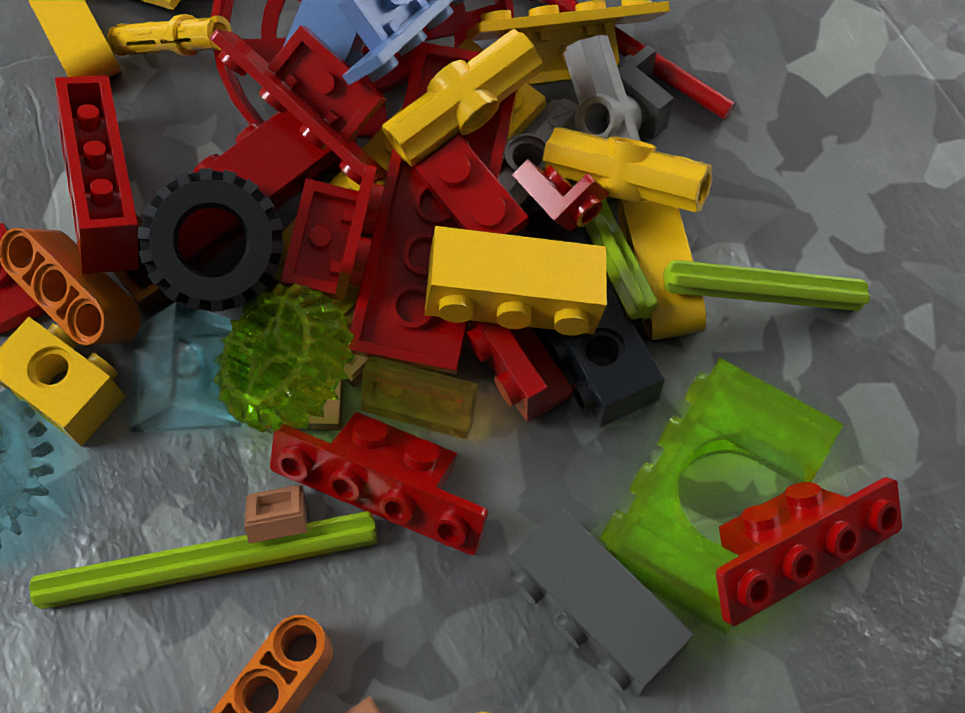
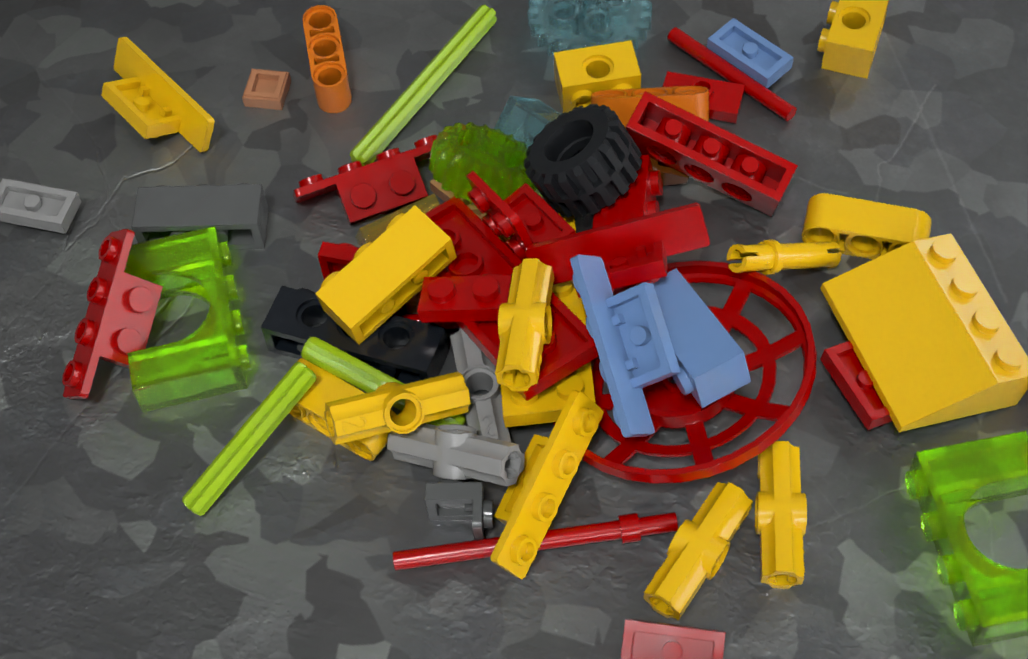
camera: 135 degrees right, 10 degrees down
nougat tile [244,485,307,544] -> none
red bracket [512,159,609,232] -> none

